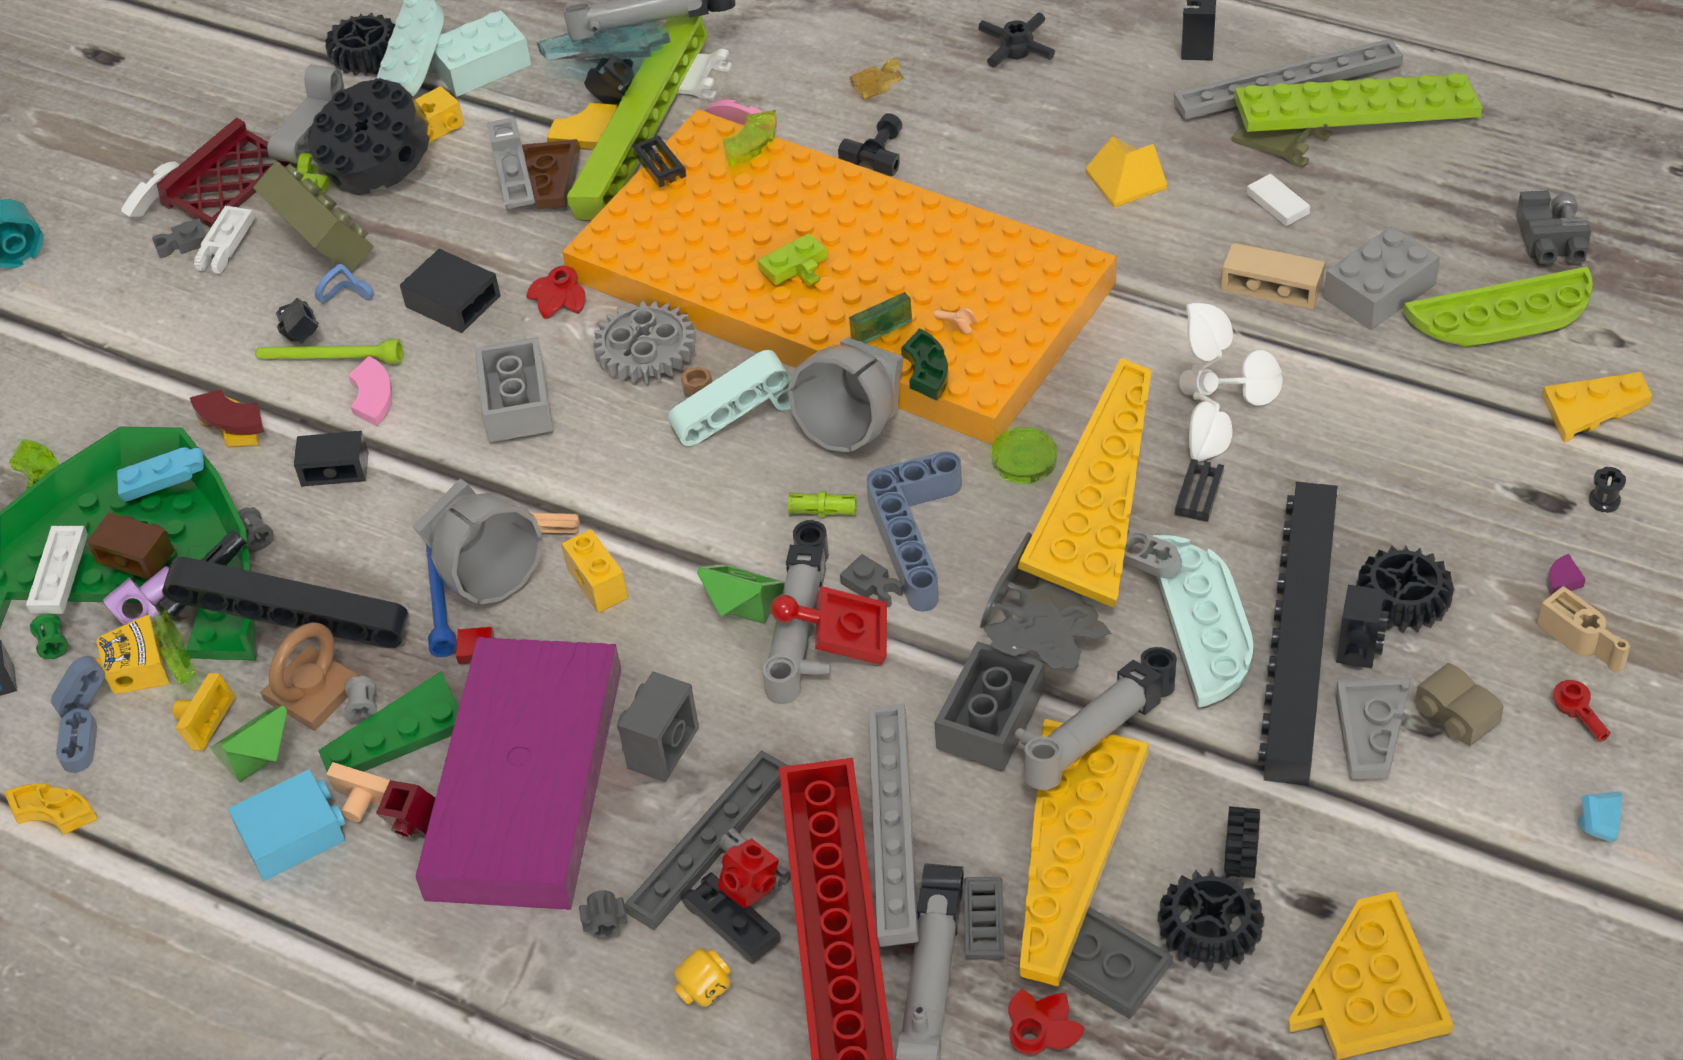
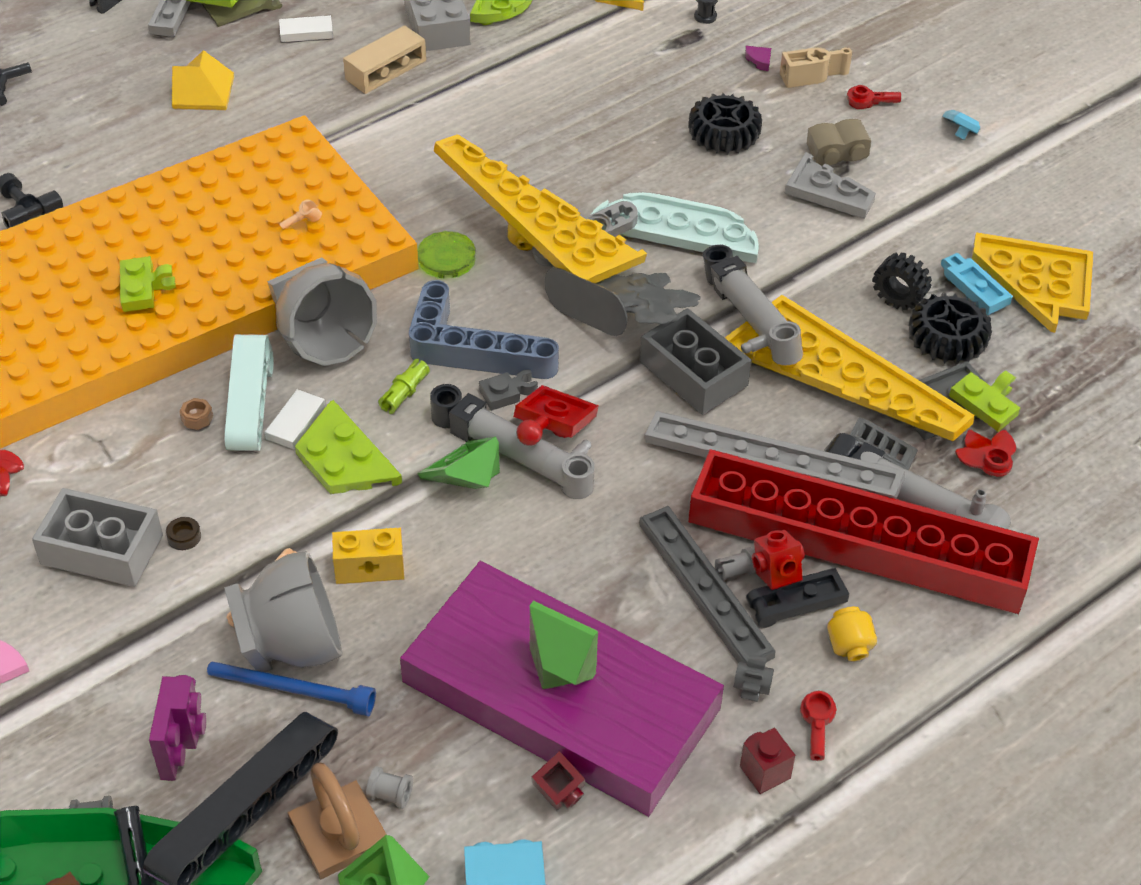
camera: 70 degrees left, 0 degrees up
black brick [294,431,369,487] -> none
green wing [318,671,459,772] -> none
light nougat tile [326,762,390,822] -> none
red tile [456,626,494,664] -> none
light grey gear [593,301,696,383] -> none
dark grey brick [617,671,699,782] -> none
clear green plate [849,292,912,343] -> none
dark green tile [901,328,948,401] -> none
black tile [1175,458,1224,522] -> none
white plant [1179,303,1283,462] -> none
black brick [1258,481,1338,786] -> none
black brick [1336,584,1389,668] -> none
none -> magenta plate [149,675,206,781]
none -> dark brown tile [166,517,201,550]
none -> white tile [265,389,326,450]
none -> lime wing [295,400,402,494]
none -> bright green slope [530,600,598,689]
none -> dark red brick [740,727,796,794]
none -> red plate [800,691,837,761]
none -> medium azure hinge [941,253,1013,315]
none -> lime plate [949,371,1021,432]

